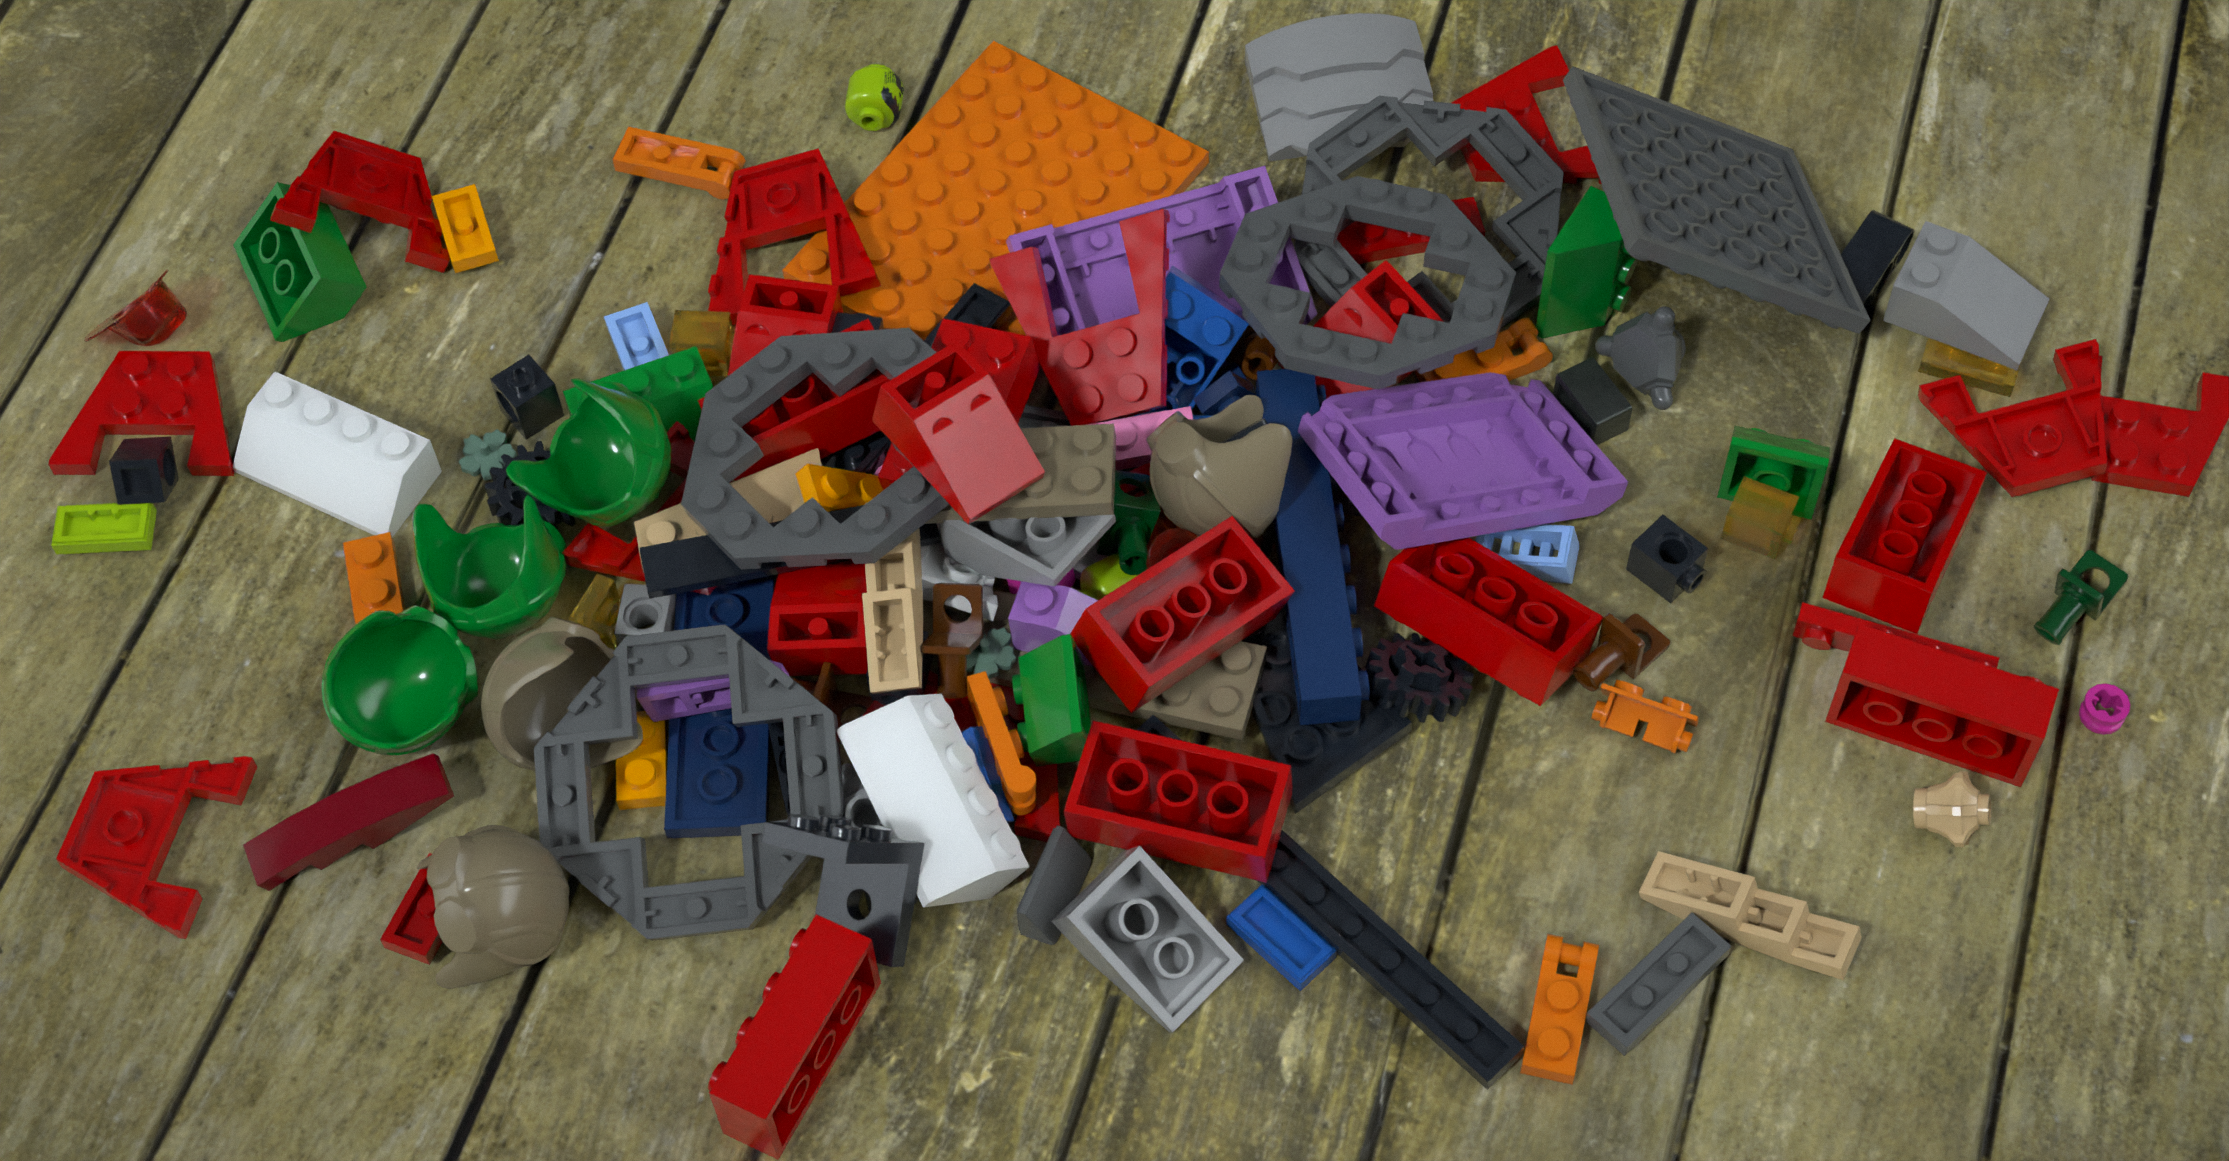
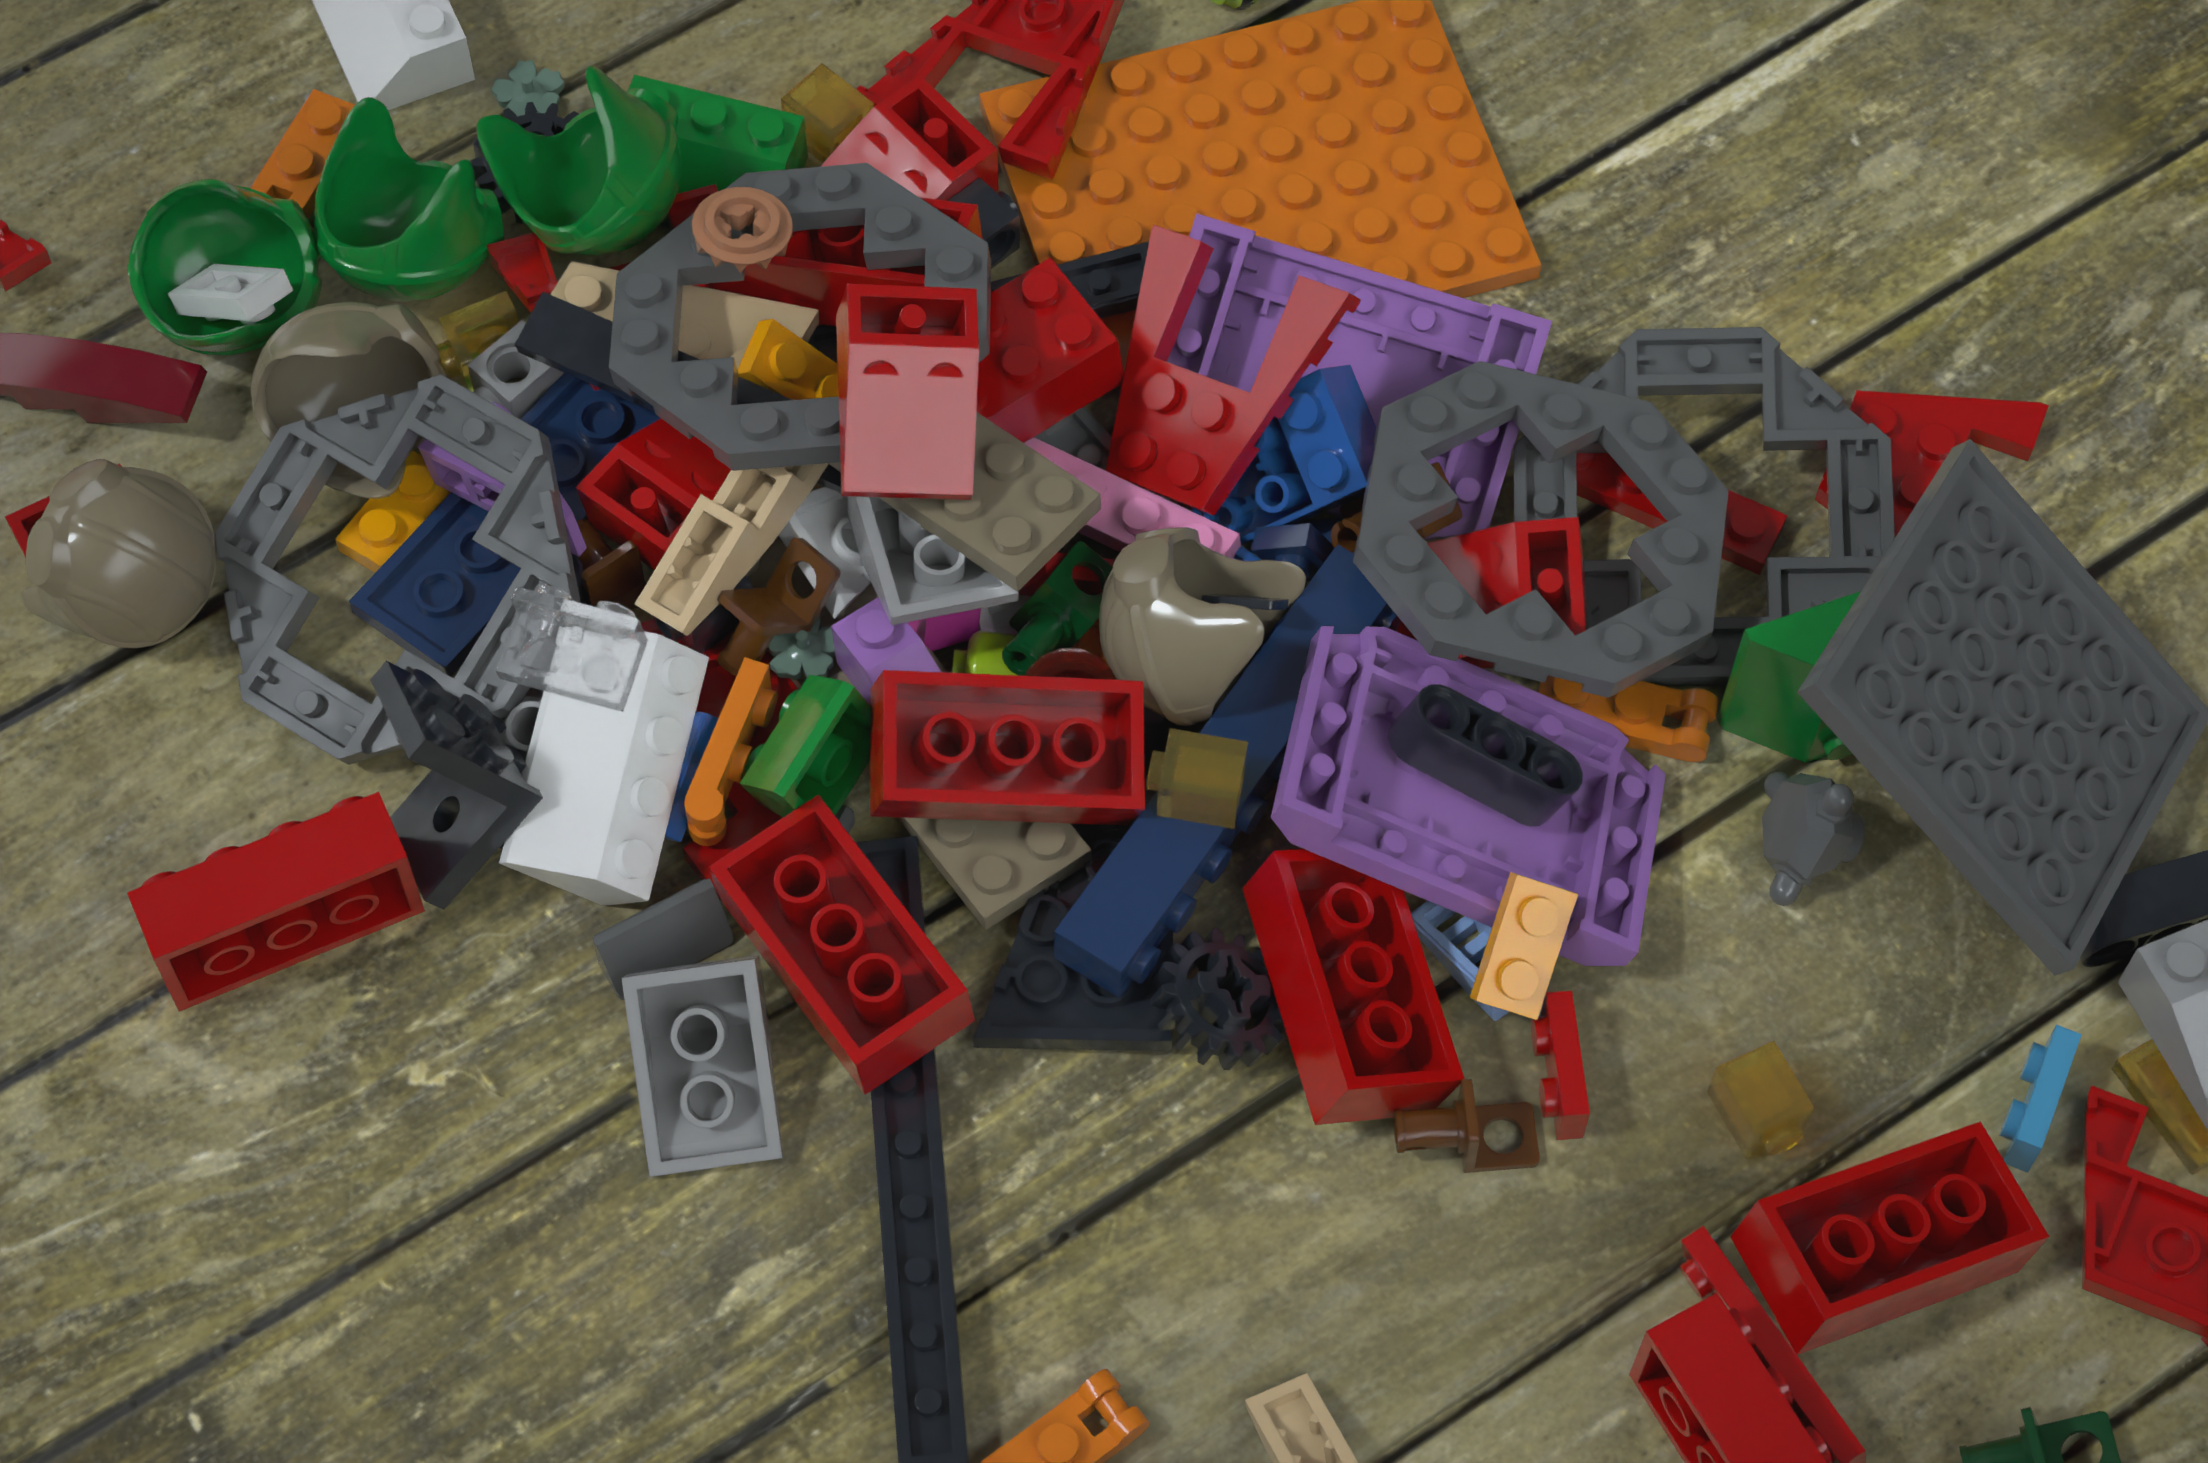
camera: 35 degrees right, 5 degrees up
black brick [490,354,565,440] -> none
light blue plate [604,302,669,370] -> none
blue tile [1226,884,1337,991] -> none
light grey slope [1245,13,1433,162] -> none
pearl dark grey piece [1553,357,1632,445] -> none
orange hinge [1591,680,1698,754] -> none
black brick [1626,514,1708,603] -> none
green slope [1717,426,1830,520] -> none
none -> white plate [168,264,293,324]
none -> clear bracket [495,585,648,712]
none -> nougat gear [692,187,793,274]
none -> clear yellow brick [1147,728,1248,829]
none -> black beam [1388,684,1583,827]
none -> light orange plate [1469,872,1578,1020]
none -> red plate [1531,990,1590,1140]
none -> dark azure plate [1999,1024,2082,1173]

